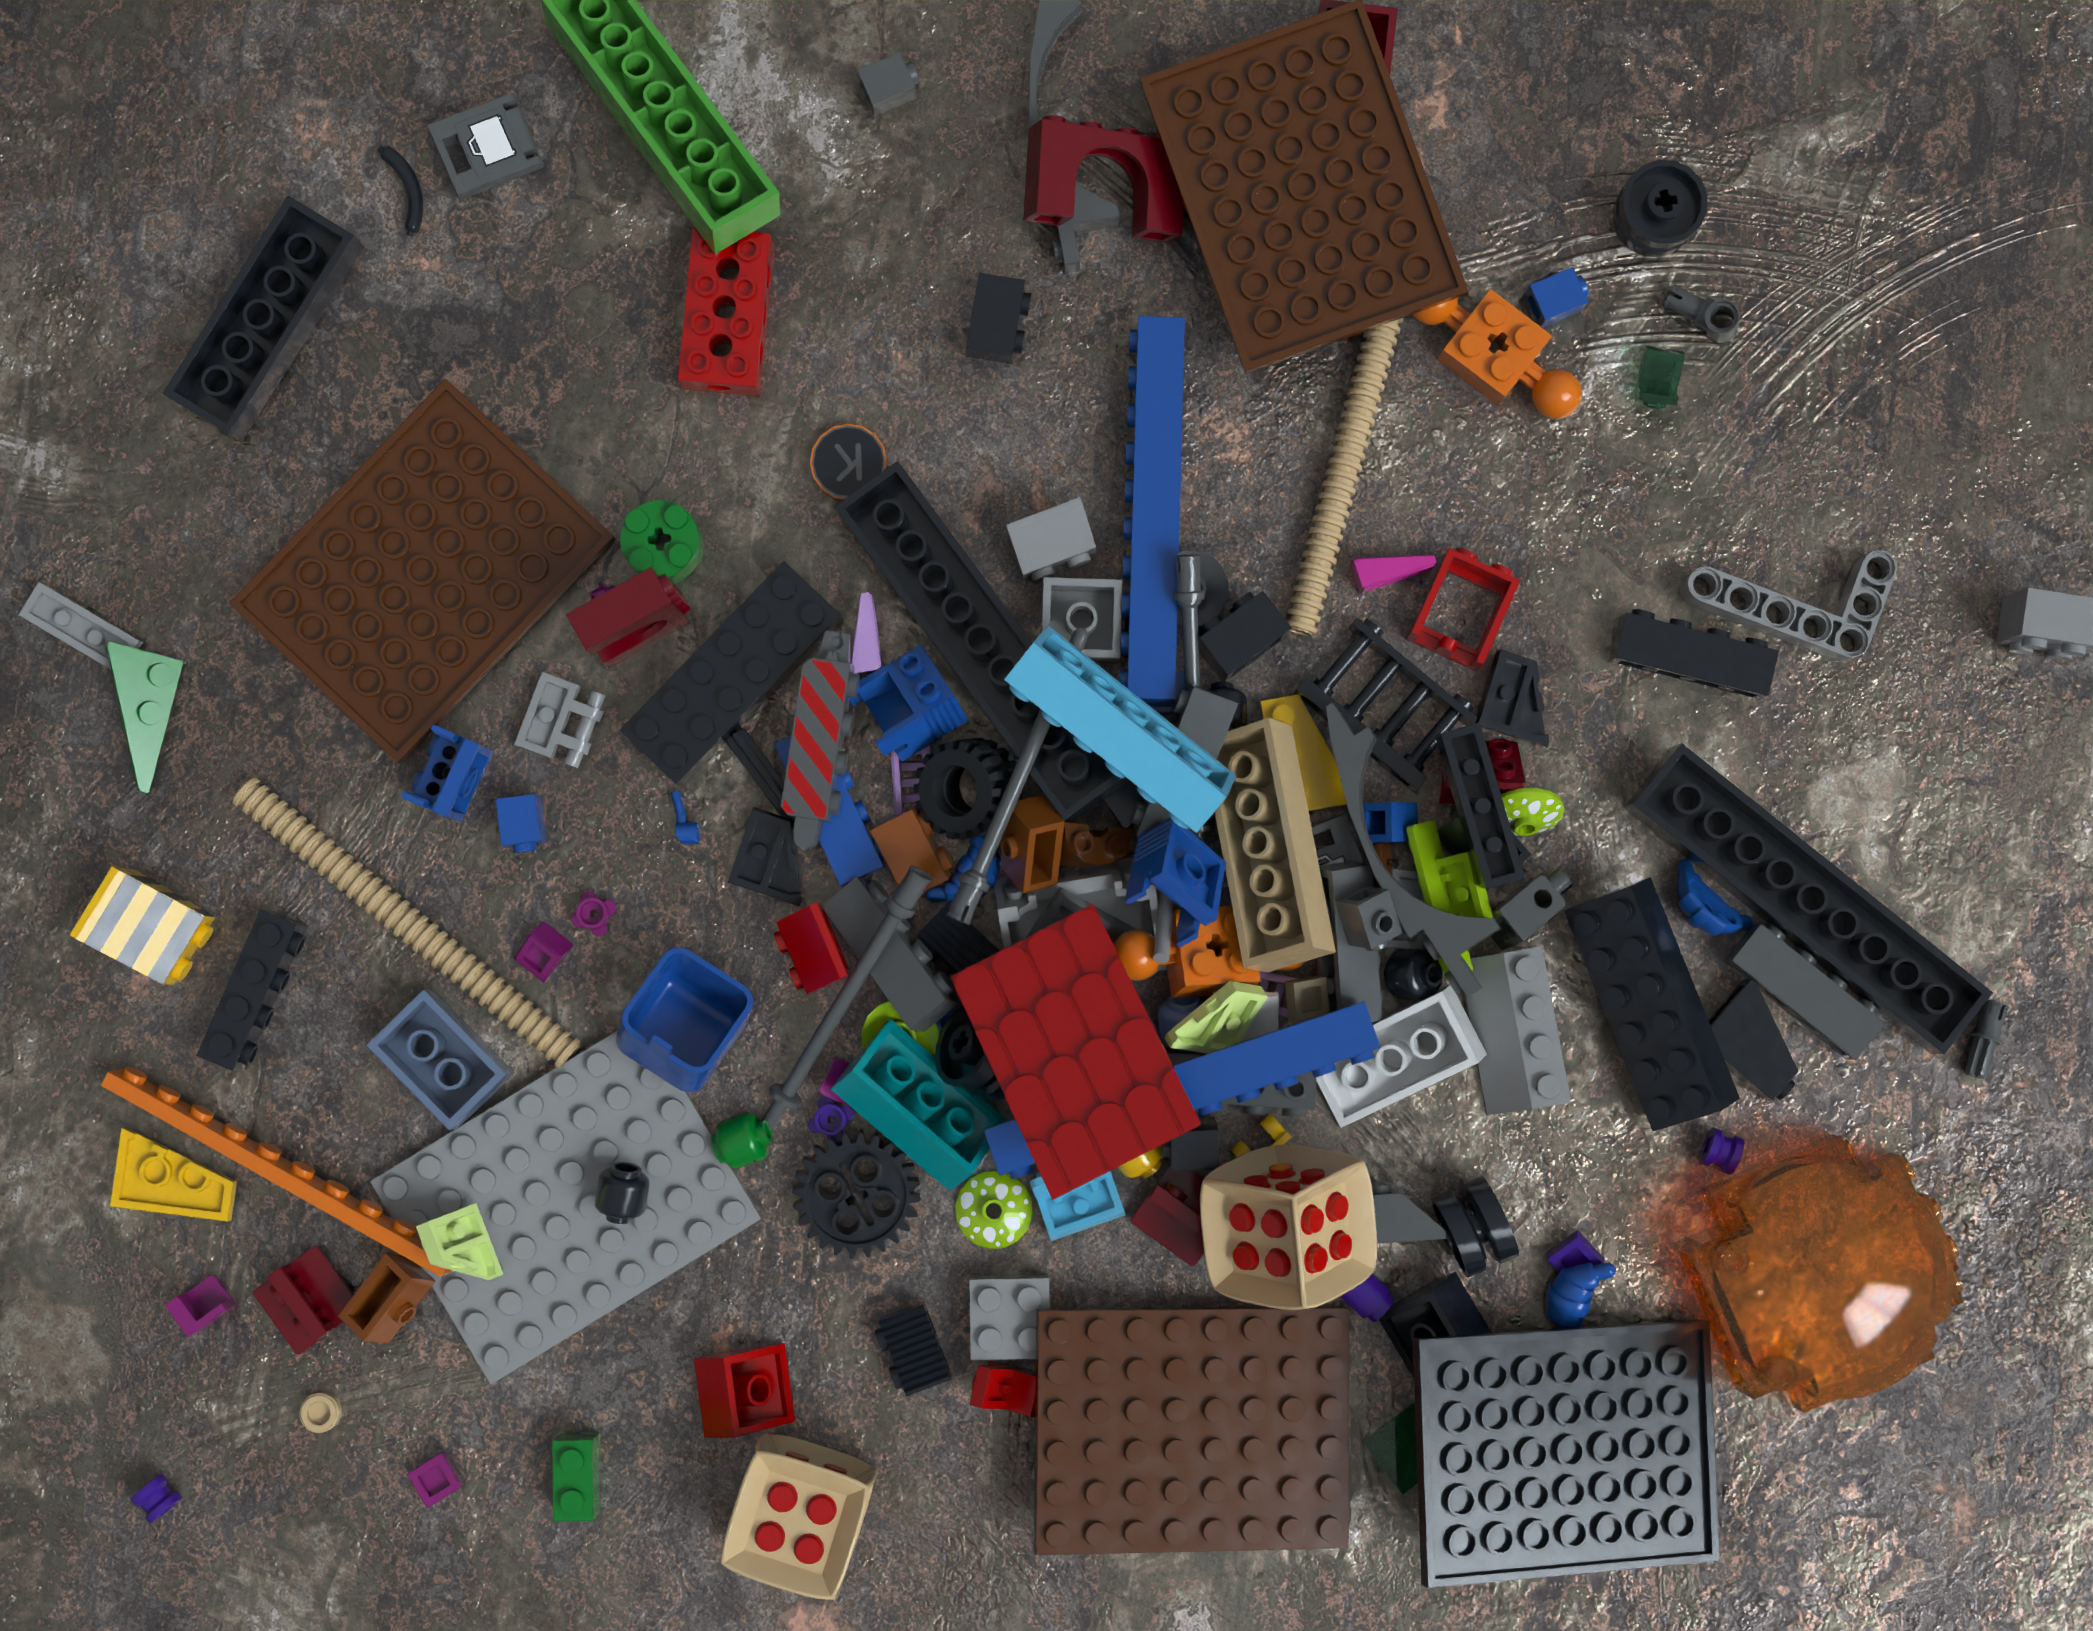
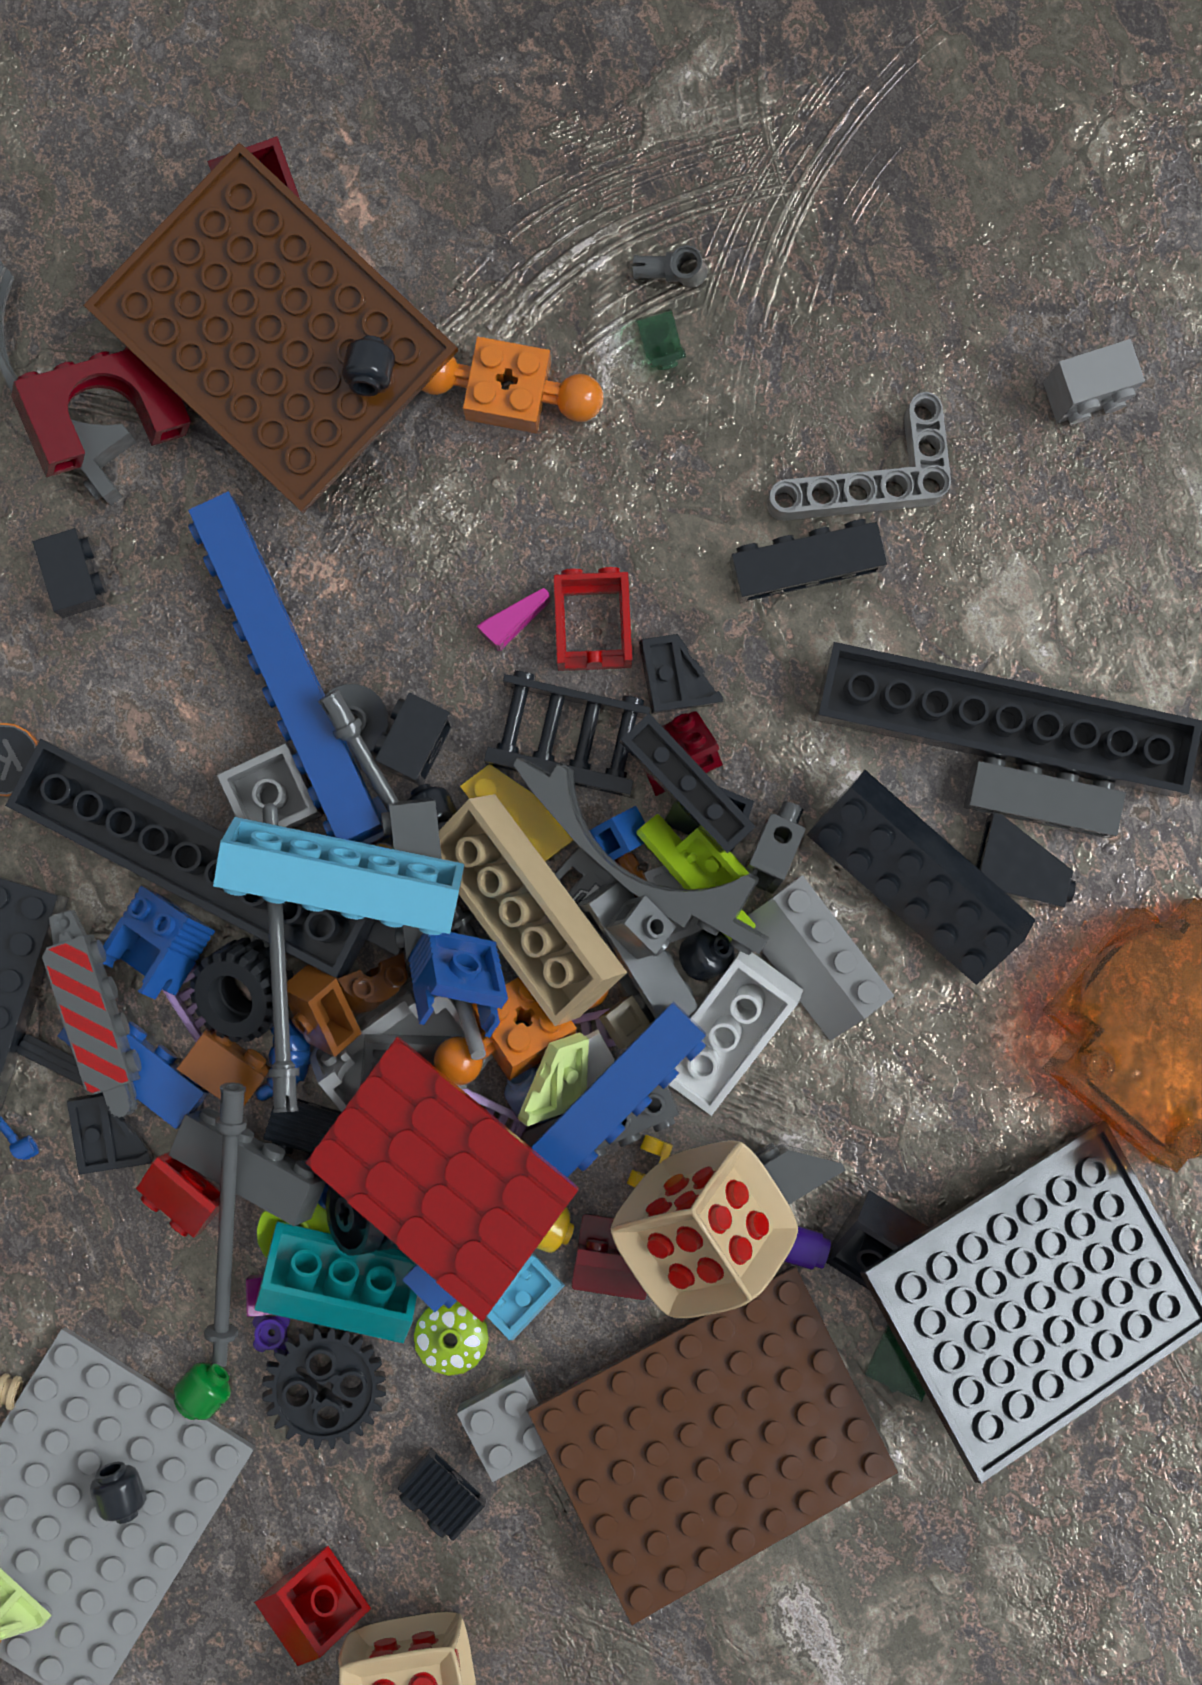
camera: 30 degrees left, 0 degrees up
blue piece [616,948,753,1093] -> none
lavender slope [851,592,883,677] -> none
red brick [969,1362,1035,1417] -> none
light grey slope [1006,497,1096,582] -> none
black brick [1161,1117,1220,1171] -> none
tan piece [1286,318,1404,636] -> none
black wheel [1431,1175,1519,1278] -> none
lime dish [1501,788,1565,836] -> none
blue brick [1524,267,1589,328] -> none
blue piece [1545,1262,1616,1329] -> none
dark purple plate [1547,1230,1604,1272] -> none
black wheel [1613,160,1707,257] -> none
blue piece [1677,859,1753,936] -> none
dark purple wheel [1699,1127,1745,1175] -> none
none -> black head [342,335,395,396]

